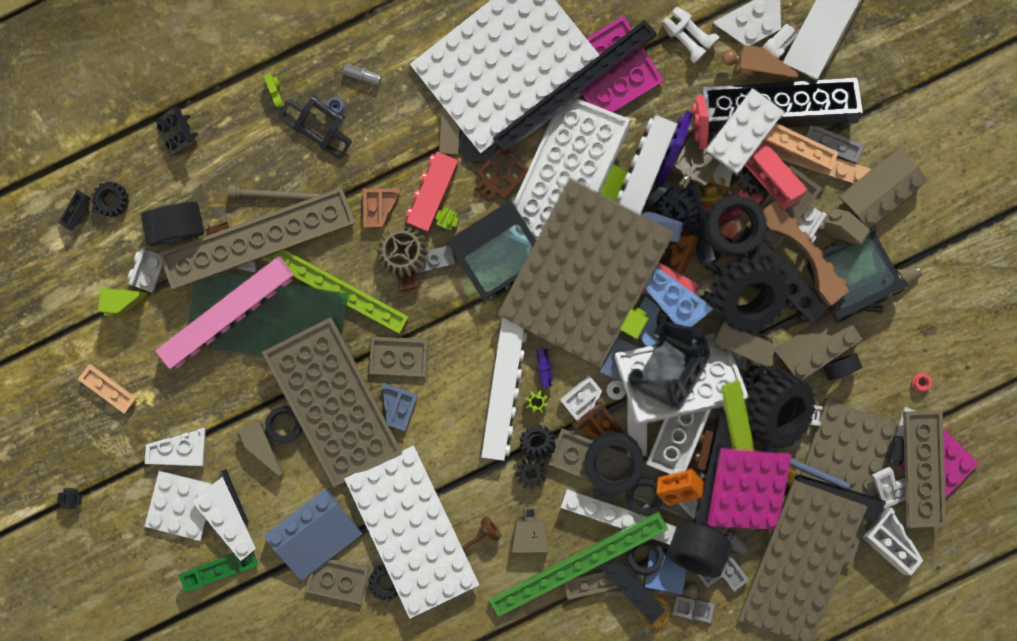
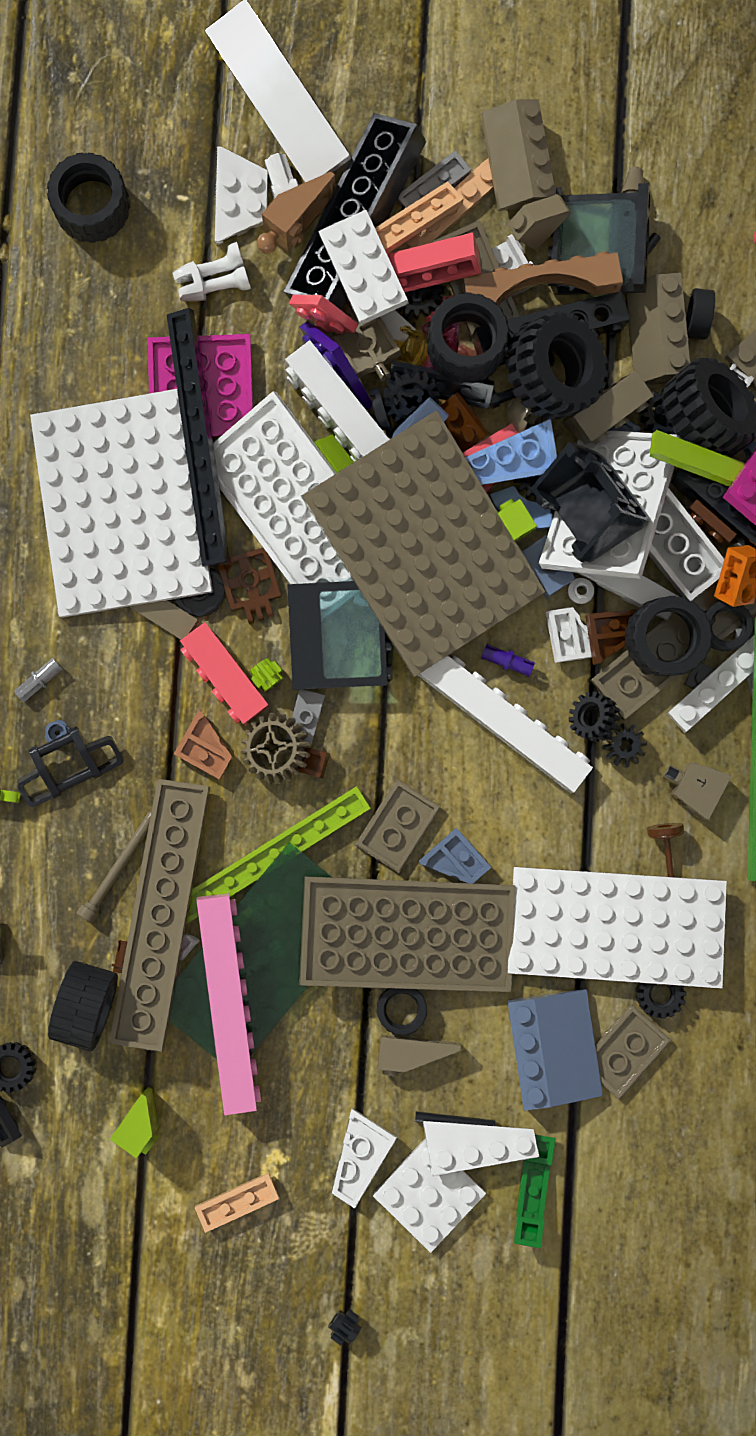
camera: 70 degrees left, 5 degrees down
white bracket [127,248,163,293] -> none
lime gear [525,390,548,413] -> none

